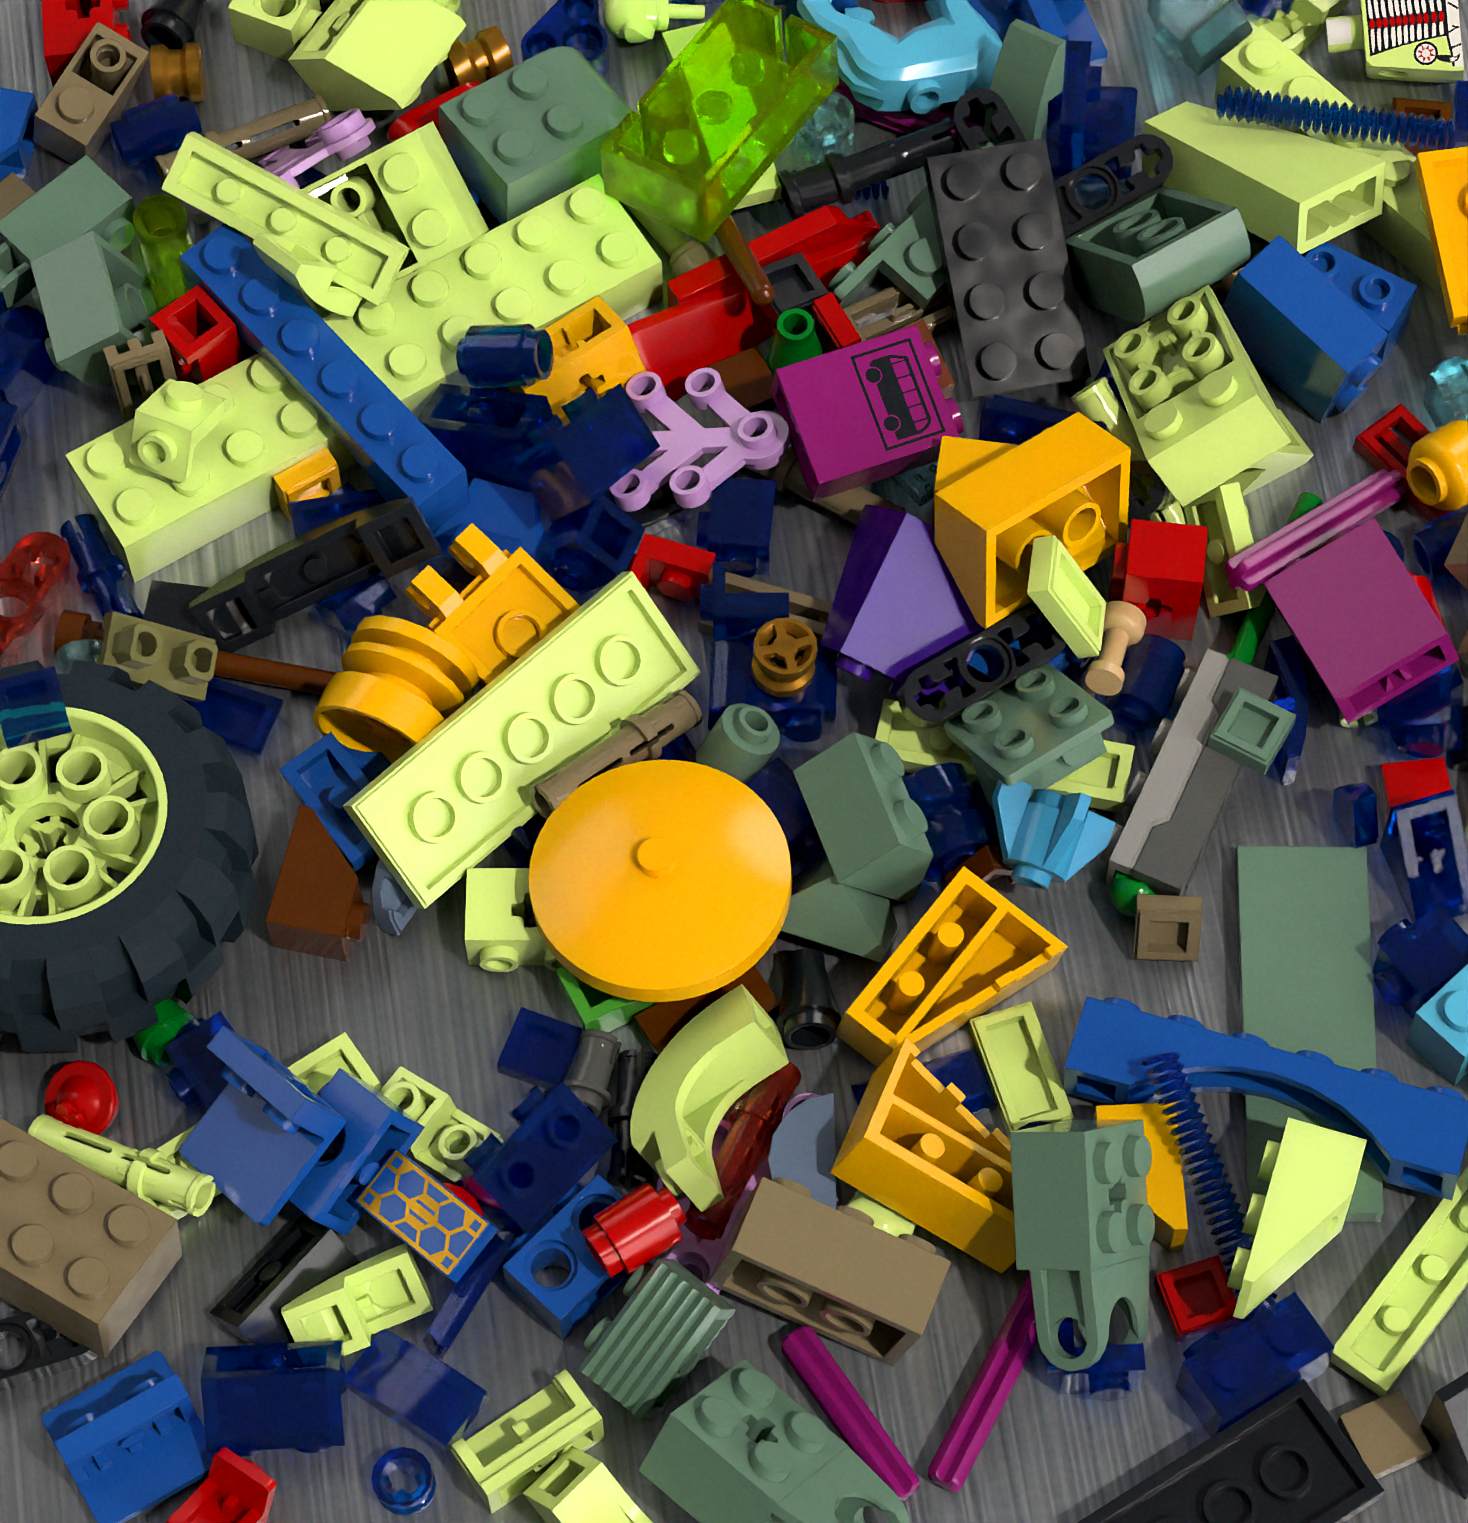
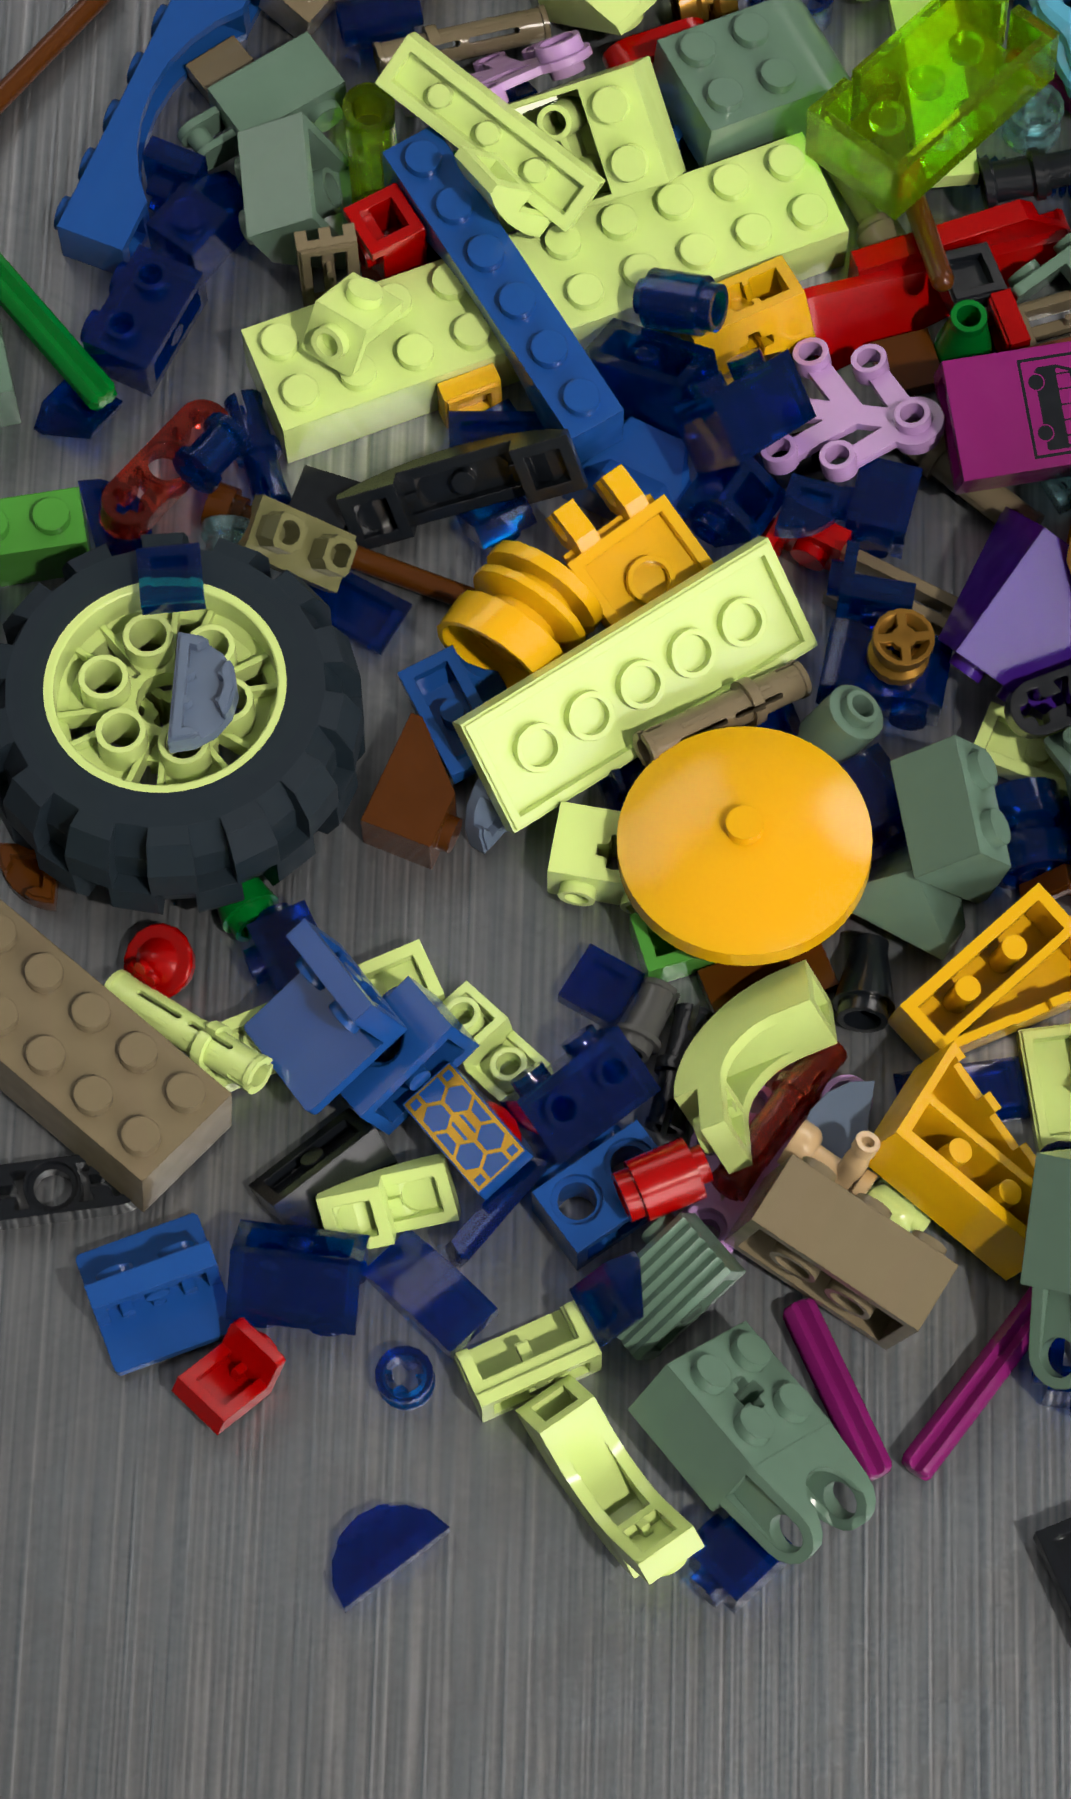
camera: 10 degrees right, 5 degrees up
none -> sand blue tile [167,632,239,753]
none -> clear blue bush [172,412,253,494]
none -> clear blue slope [569,1251,644,1347]
none -> clear blue tile [774,473,852,539]
none -> tan piece [777,1120,881,1196]

